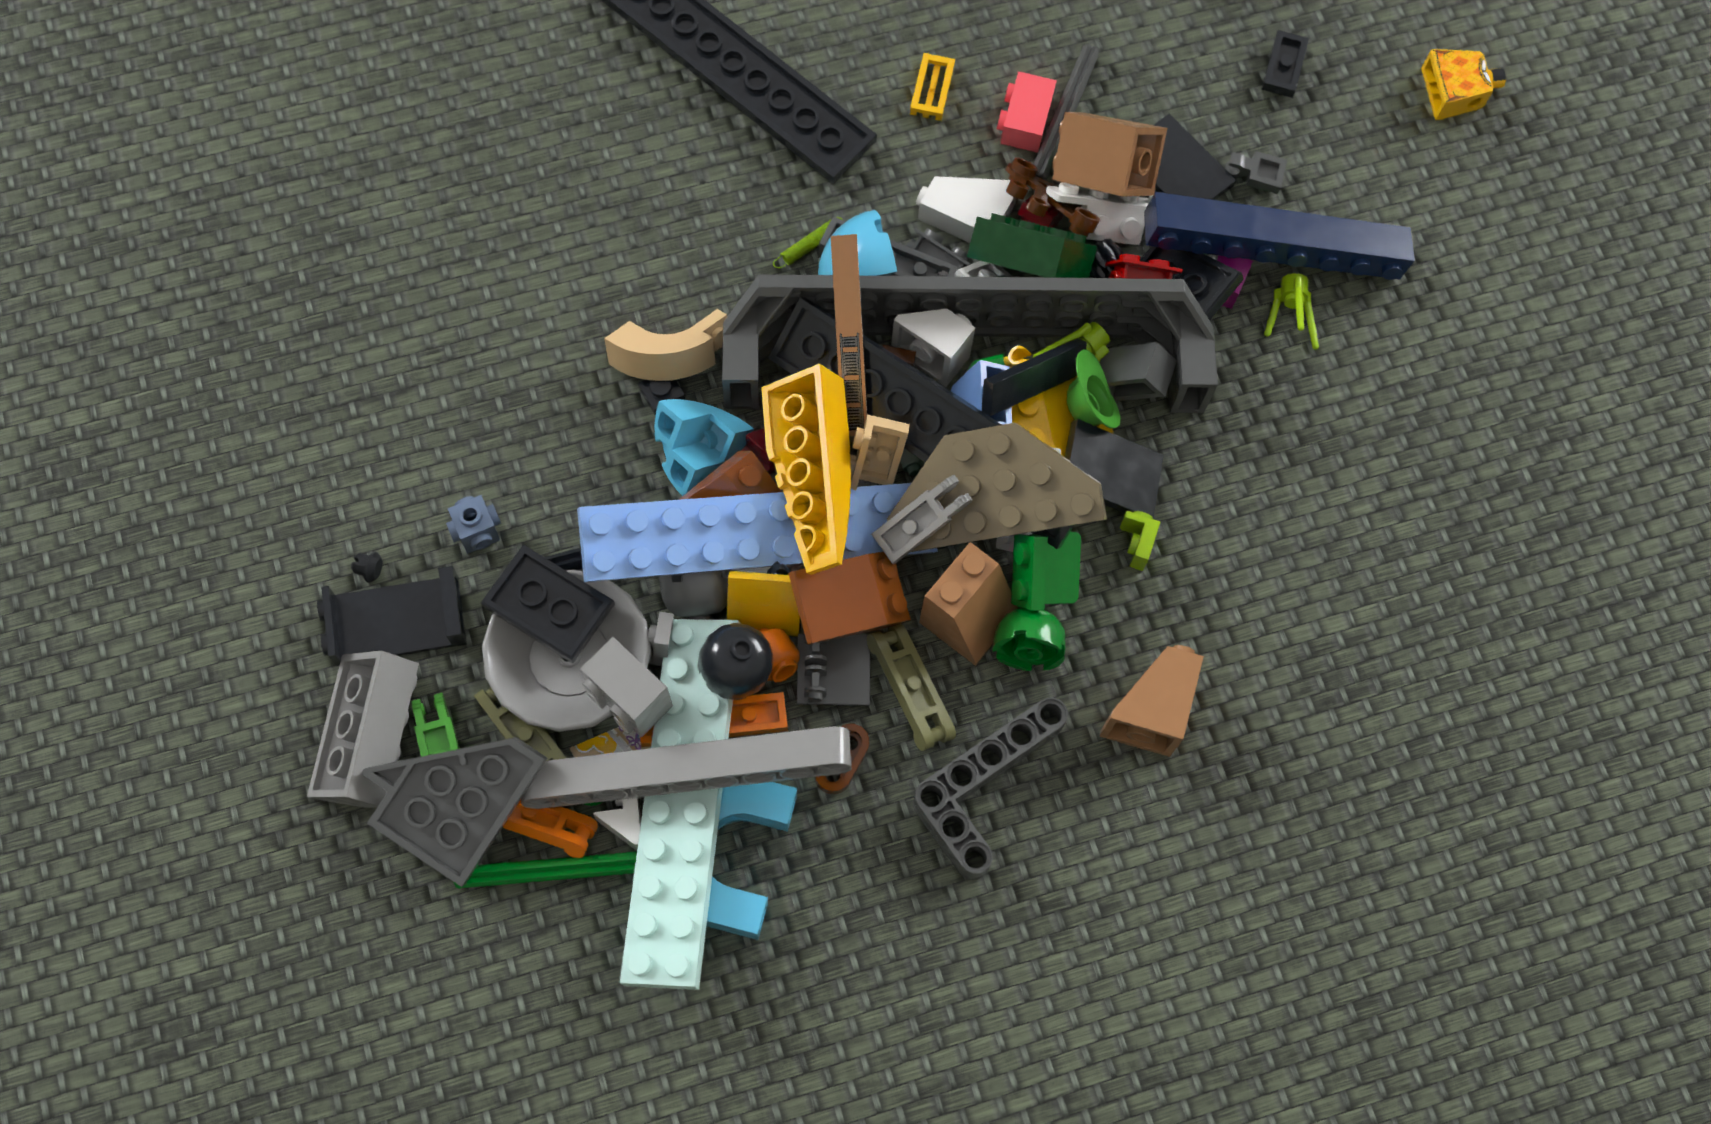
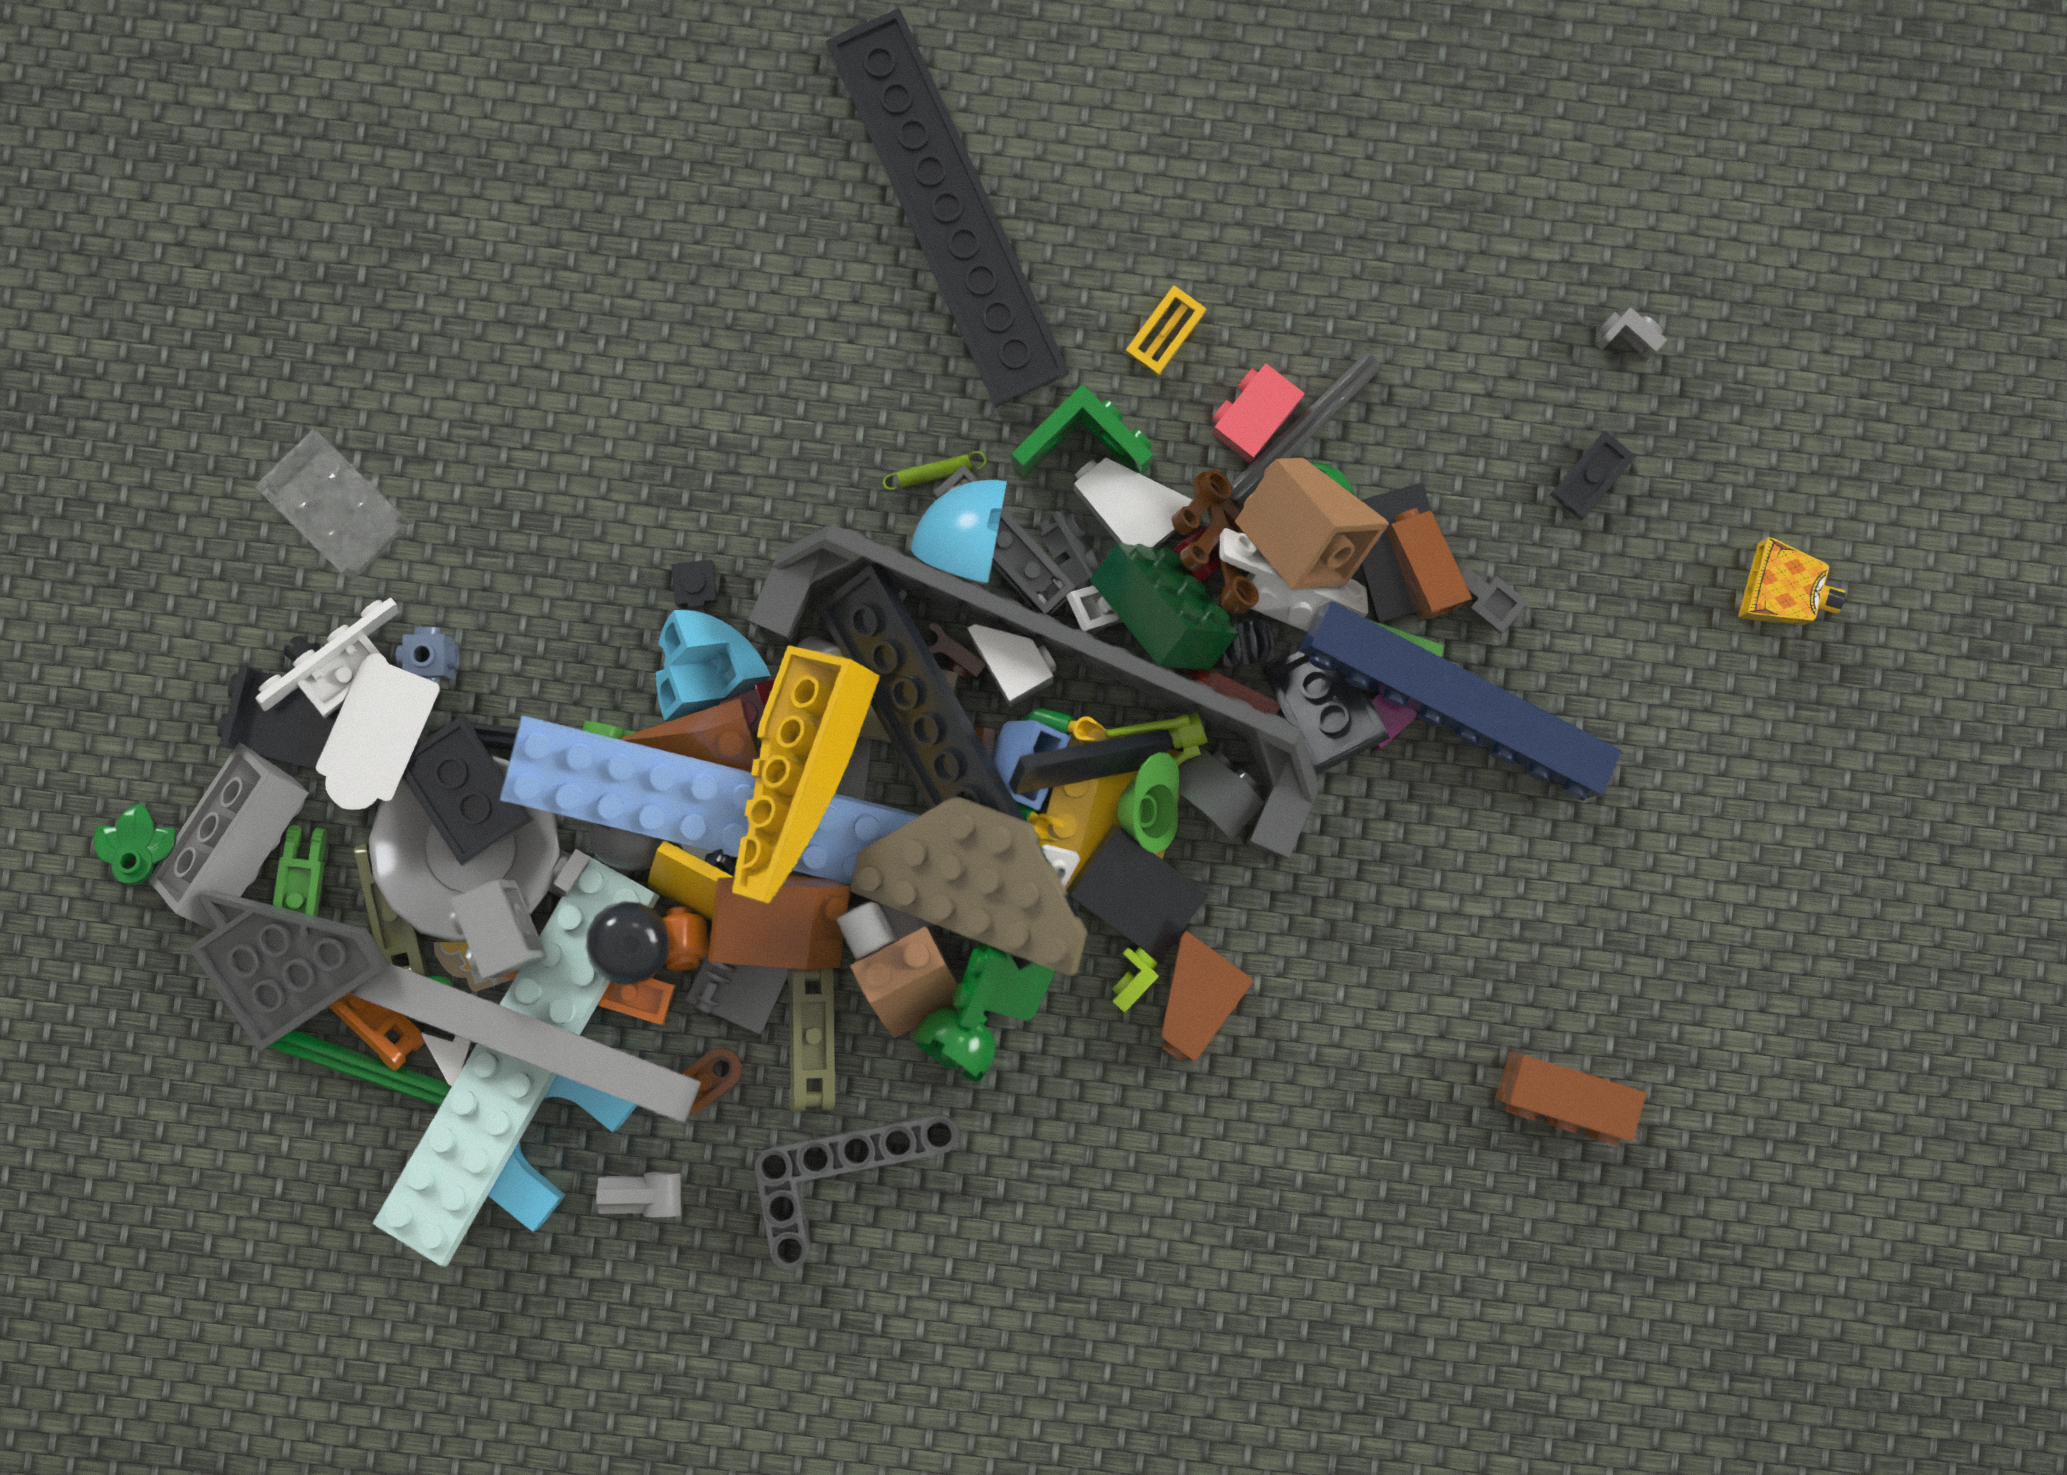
camera: 30 degrees right, 15 degrees up
tan arch [604,309,727,381] -> none
medium nougat sticker [831,234,867,436] -> none
tan bracket [850,414,910,490] -> none
light grey hinge [871,475,973,564] -> none
medium nougat slope [1100,645,1204,757] -> none
red hinge [1105,254,1183,279] -> none
lime plant [1264,273,1319,350] -> none
none -> green plate [94,804,176,885]
none -> clear brick [254,428,412,580]
none -> white bracket [256,598,398,719]
none -> white sticker [316,653,439,810]
none -> light grey piece [596,1172,681,1217]
none -> light grey beam [836,902,934,959]
none -> green bracket [1011,384,1153,479]
none -> dark orange slope [1160,931,1254,1063]
none -> dark orange slope [1386,508,1472,622]
none -> dark orange brick [1496,1052,1647,1146]

